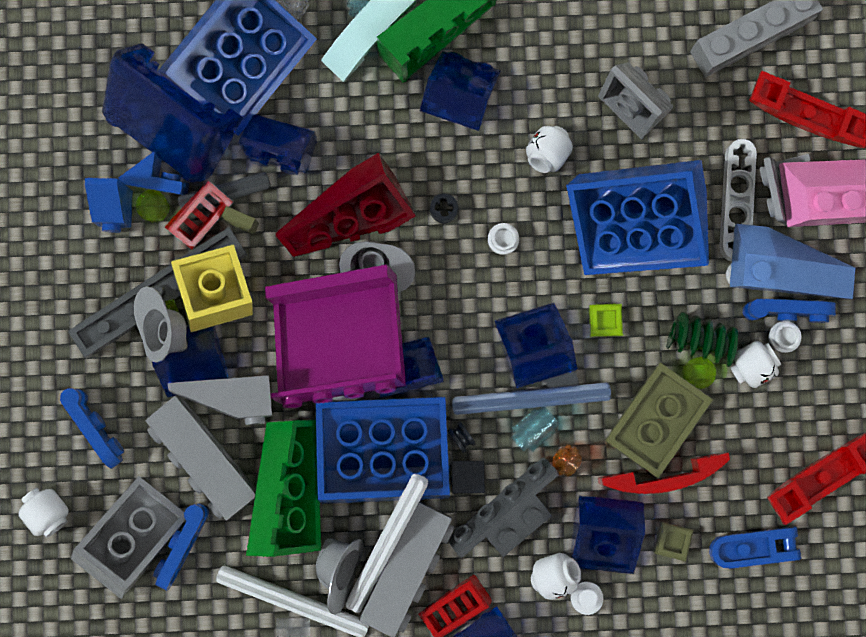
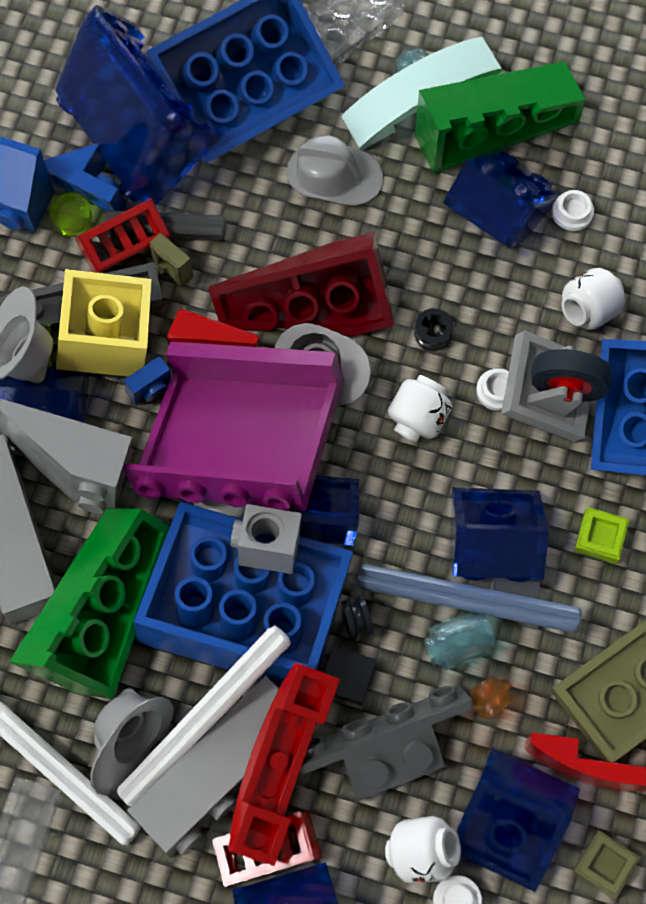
camera: 20 degrees right, 15 degrees down
clear blue slope [238,114,318,175] -> none
none -> blue plate [124,356,170,405]
none -> red slope [167,309,260,347]
none -> red slope [228,662,340,866]
none -> light grey brick [230,504,302,574]
none -> light grey piece [287,135,383,206]
none -> white head [388,375,453,443]
none -> light grey plate [501,330,612,442]
none -> white plate [552,190,594,231]

